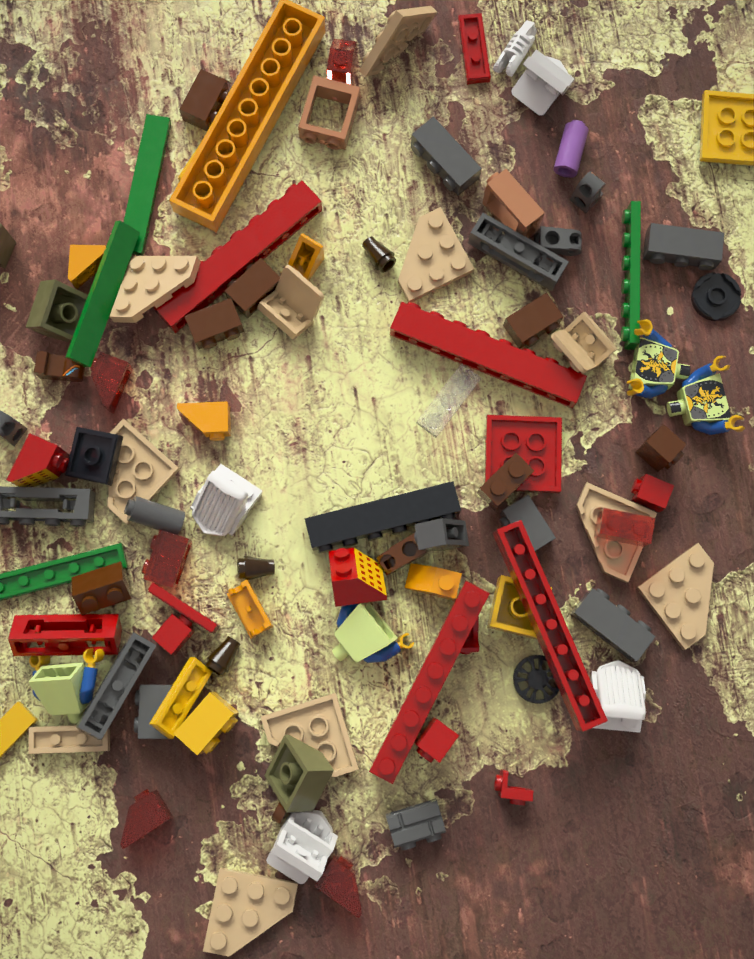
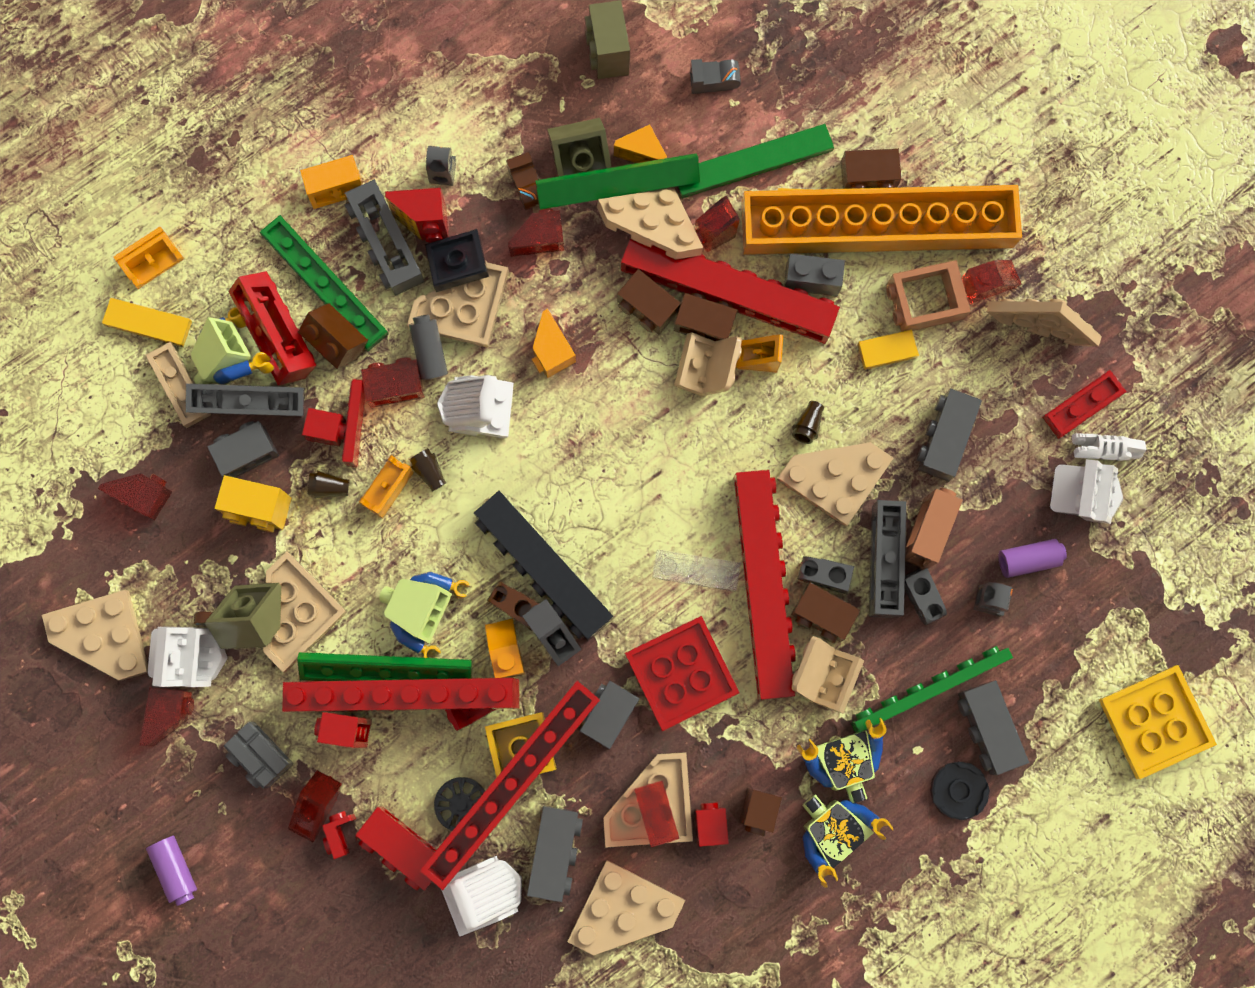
camera: 60 degrees right, 0 degrees up
yellow tile [149,657,213,739] -> none
red slope [329,548,387,607] -> none
reddish brown brick [477,453,534,511] -> none
none -> medium lavender brick [146,836,197,906]
none -> clear red slope [288,770,342,843]
none -> green tile [297,652,472,681]
none -> red brick [355,806,437,891]
none -> dark grey leg [690,59,741,94]
none -> clear red slope [694,196,740,252]
none -> dark grey brick [784,254,845,296]
none -> dark grey leg [797,556,854,595]
none -> yellow tile [857,330,919,370]

